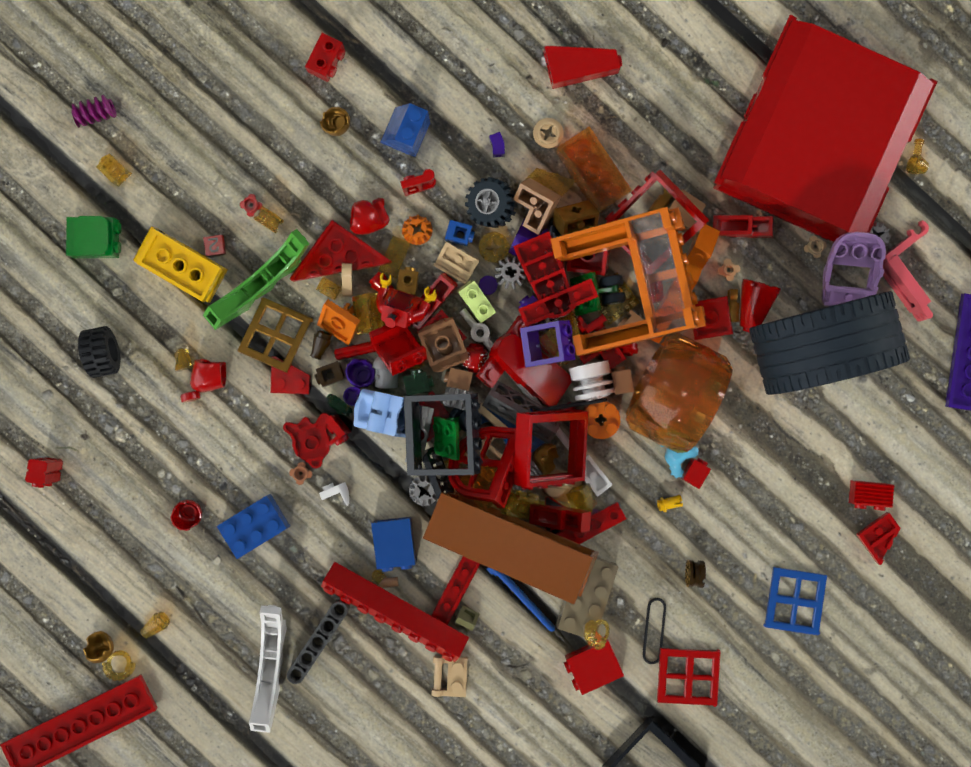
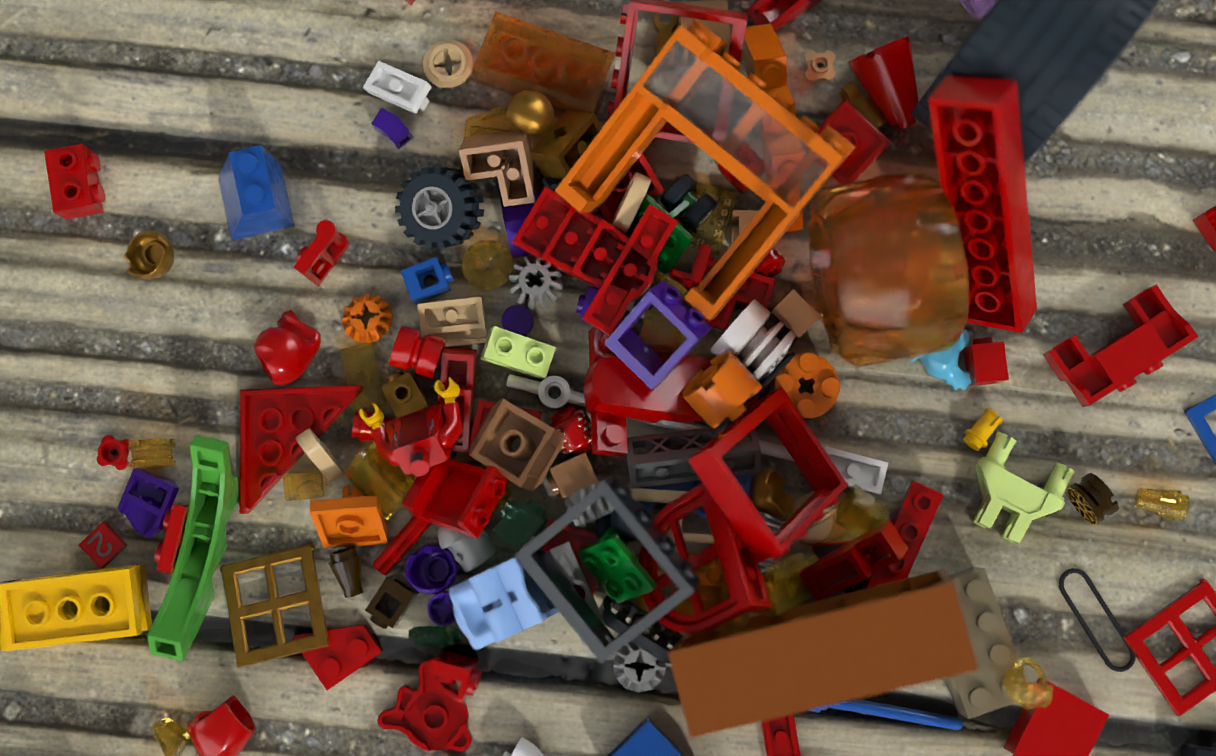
camera: 30 degrees left, 5 degrees down
none -> dark purple slope [117,467,179,538]
none -> red plate [154,503,189,574]
none -> white hinge [363,61,431,114]
none -> red wheel [389,325,446,379]
none -> pearl gold hair [505,90,554,135]
none -> tan beam [610,172,651,234]
none -> orange brick [682,350,762,429]
none -> red brick [928,75,1037,333]
none -> yellowish green connector [972,432,1075,544]
none -> red bracket [1043,284,1198,407]
none -> clear yellow cone [1135,488,1190,522]

